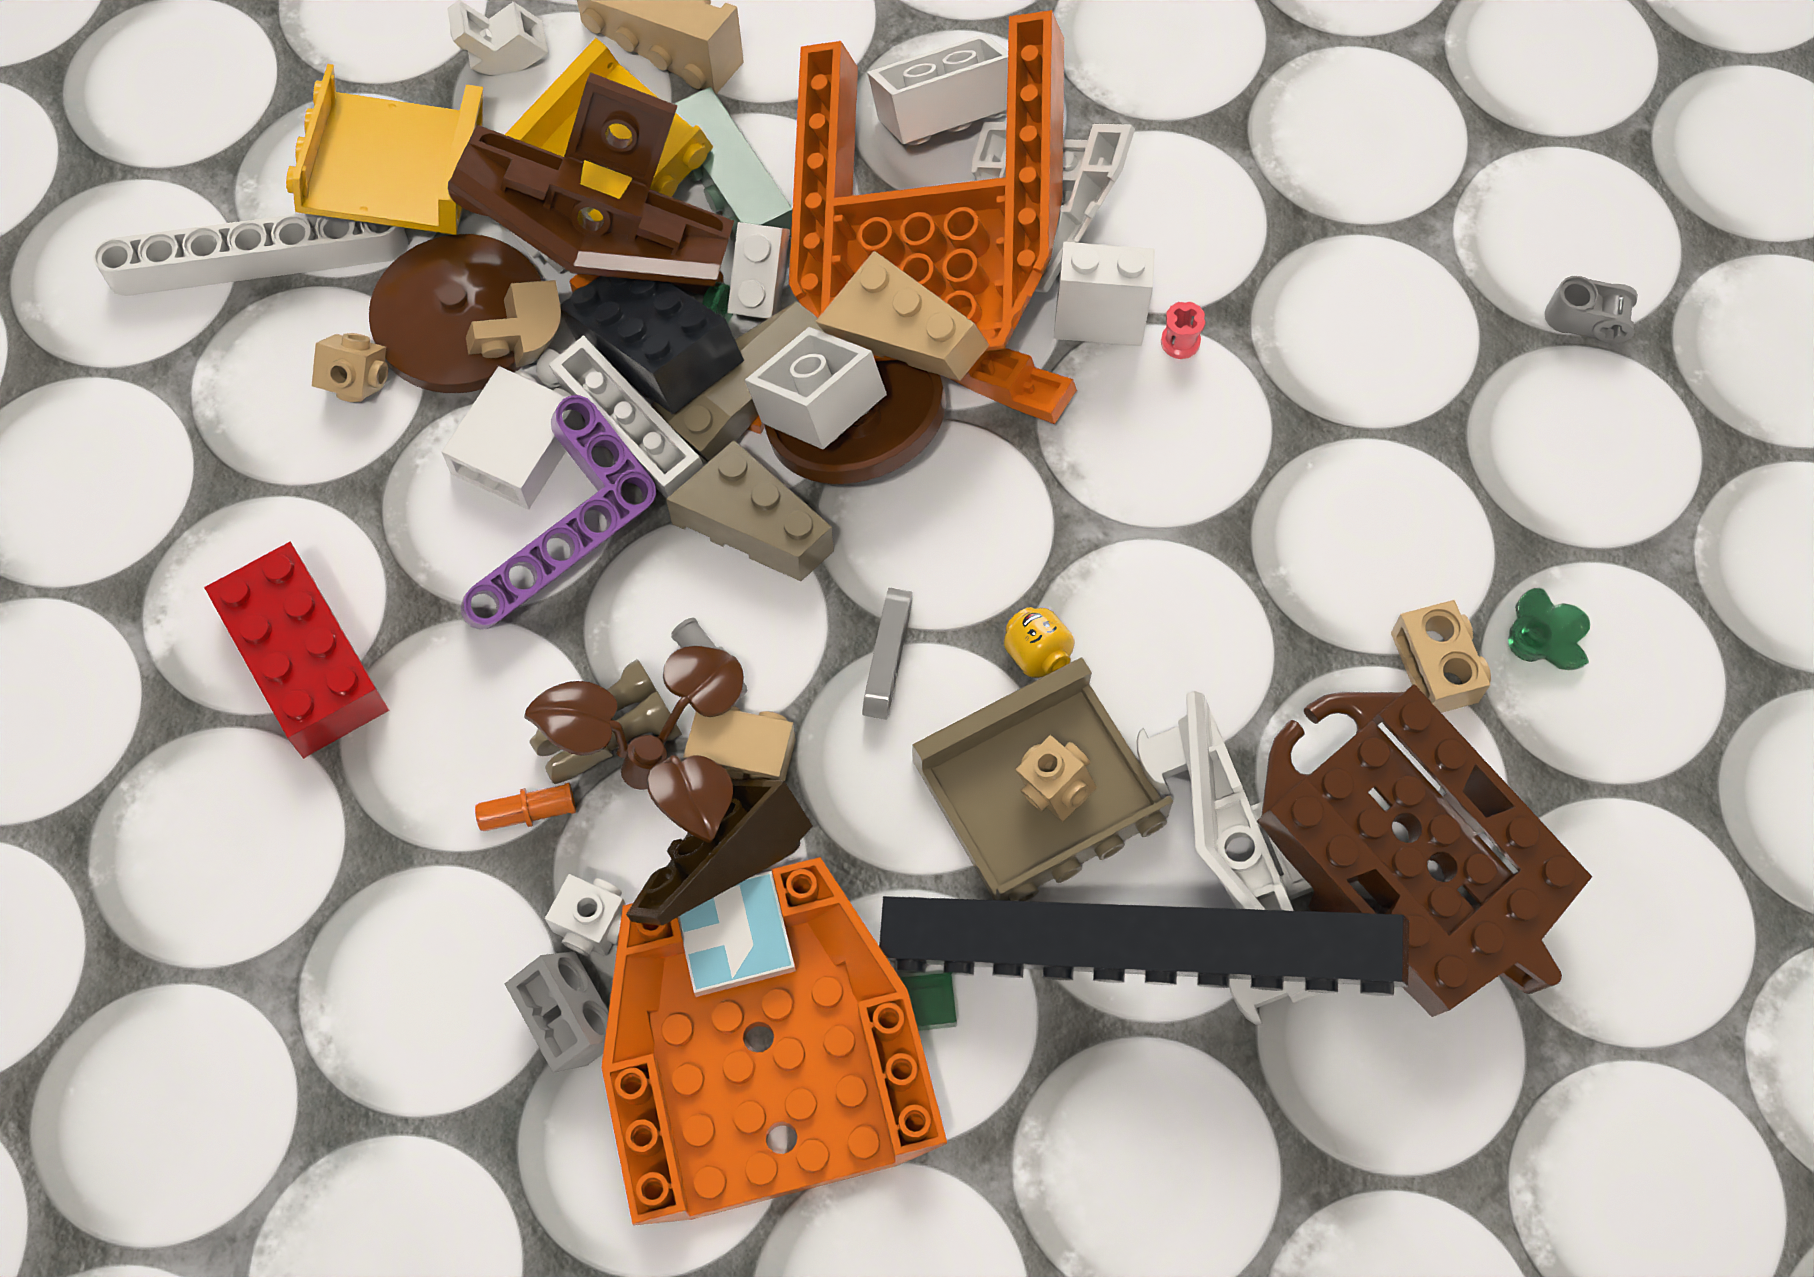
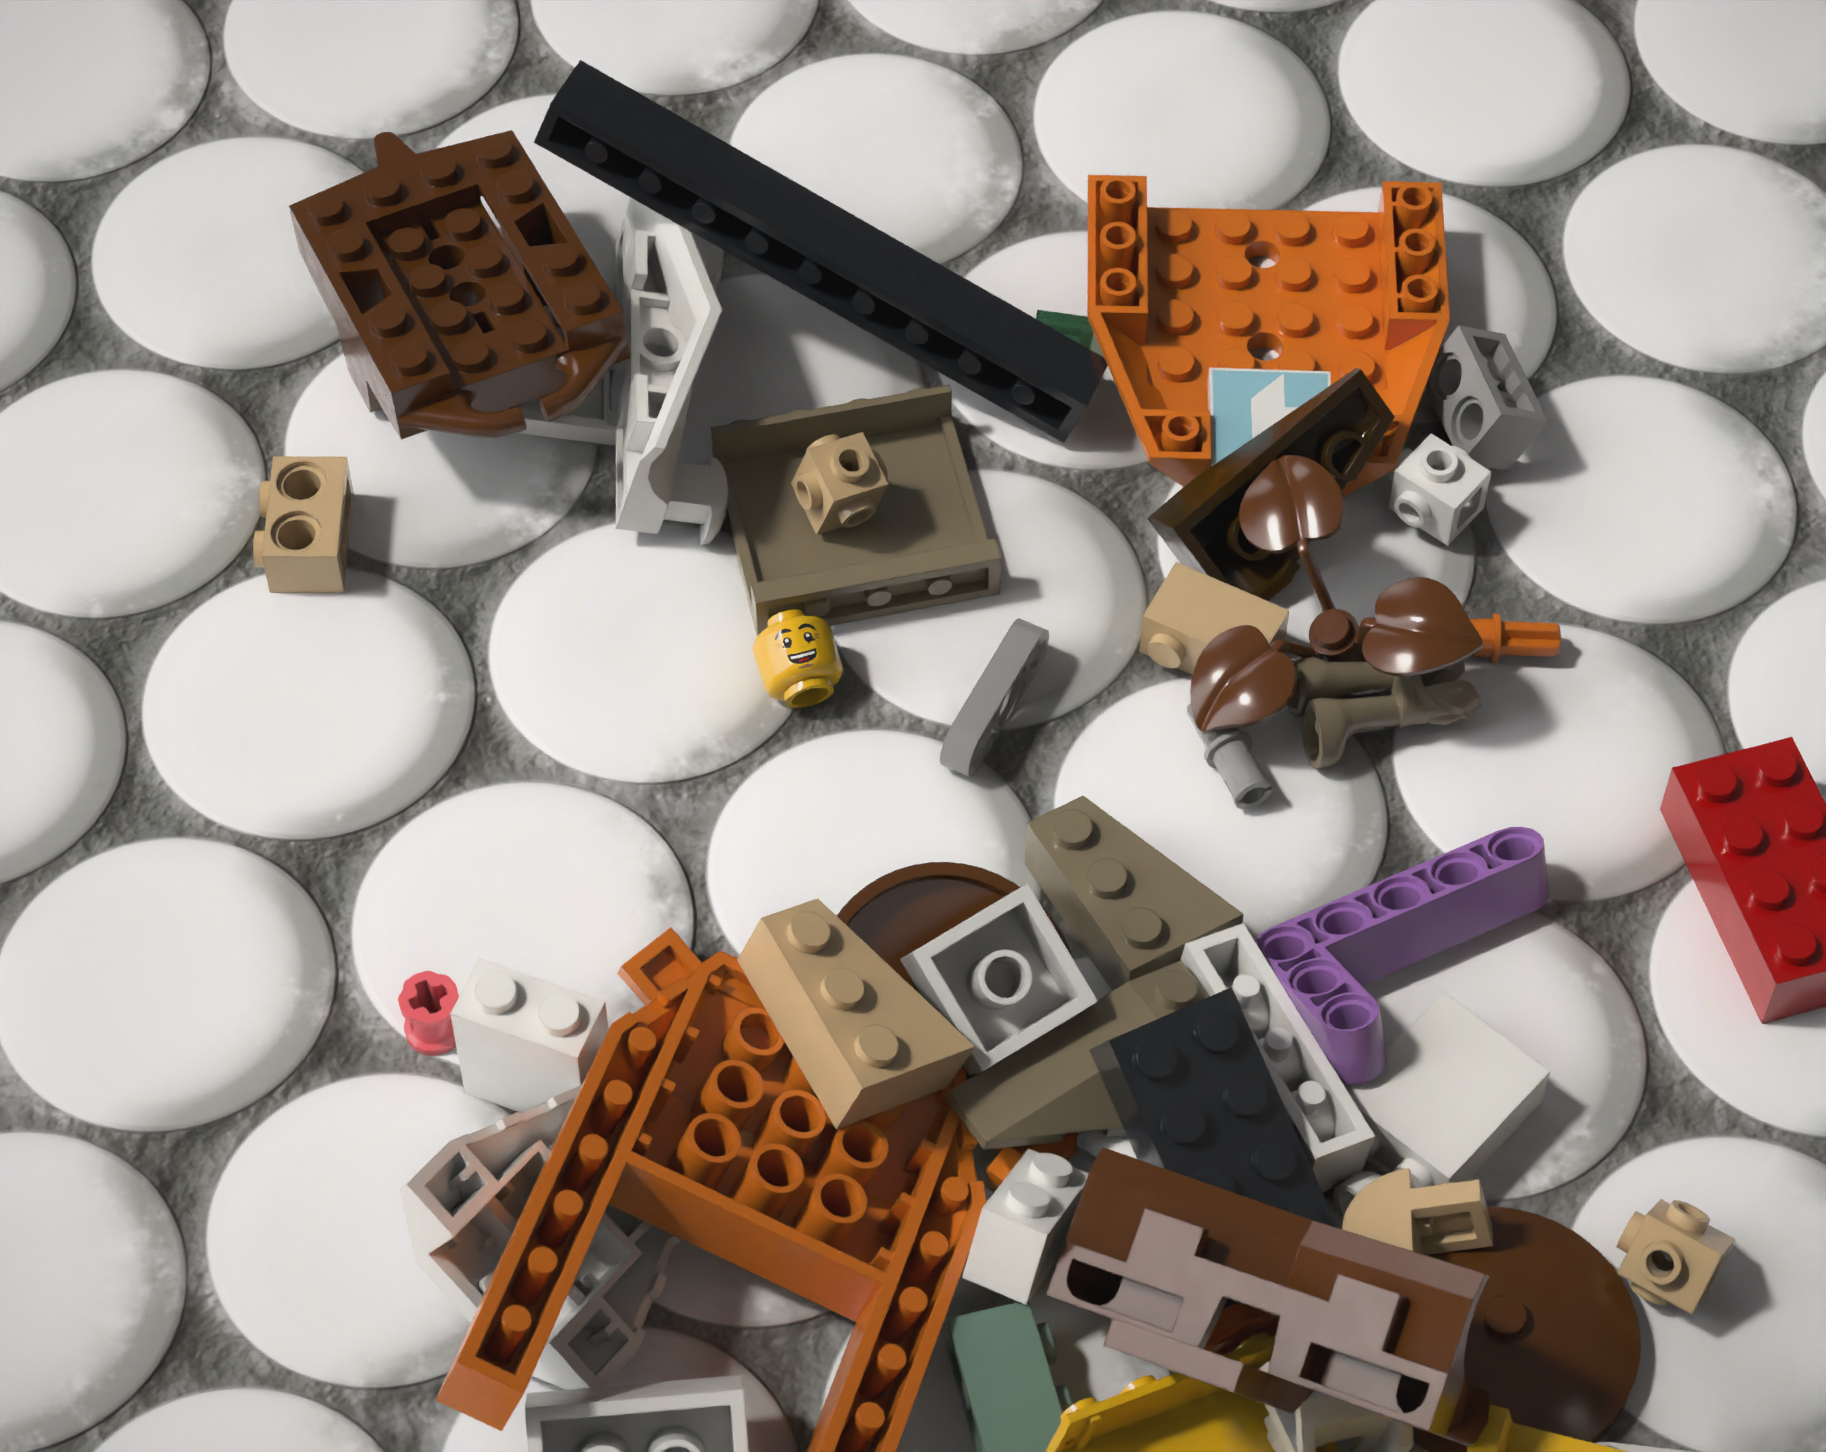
camera: 165 degrees left, 10 degrees down
clear green plate [1508,588,1591,670] -> none

